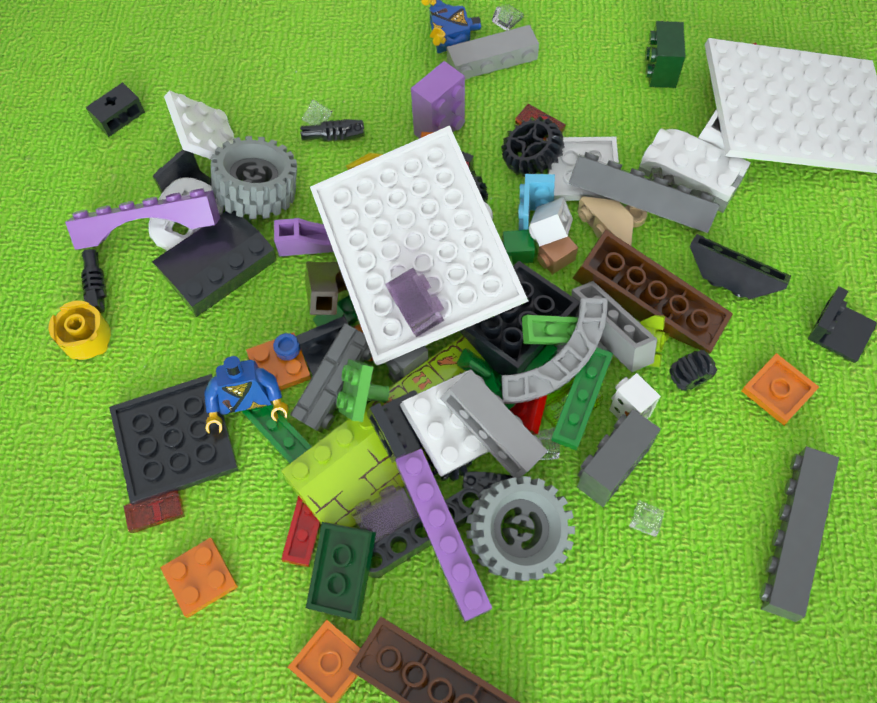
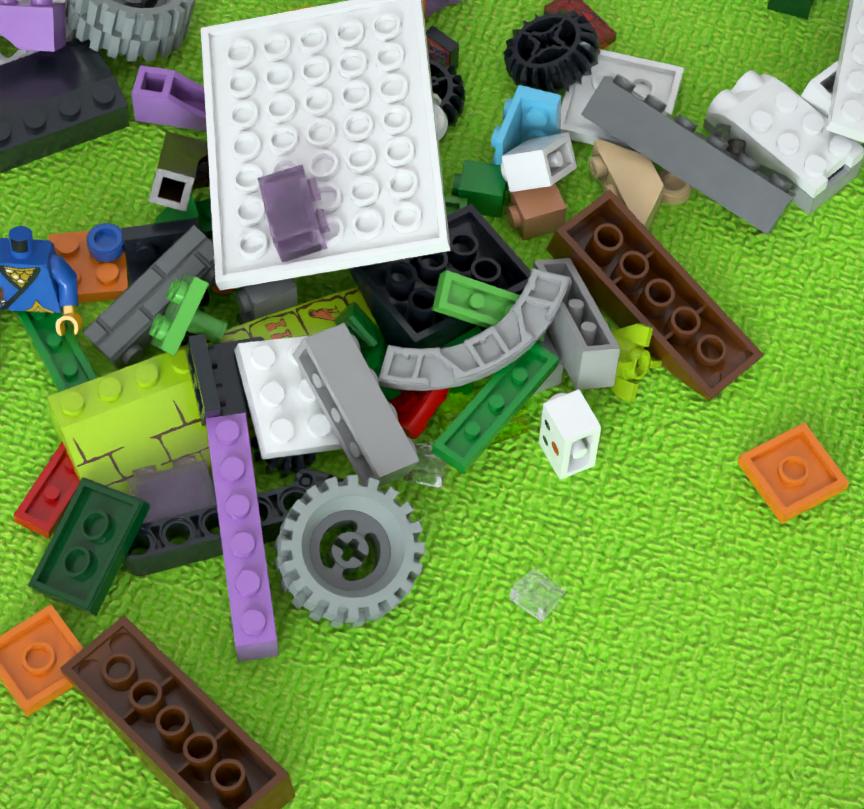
camera: 10 degrees right, 5 degrees down
dark grey brick [577,409,661,508] -> none
black gear [669,350,717,391] -> none
black wedge [690,234,791,299] -> none
dark grey brick [759,446,839,622] -> none

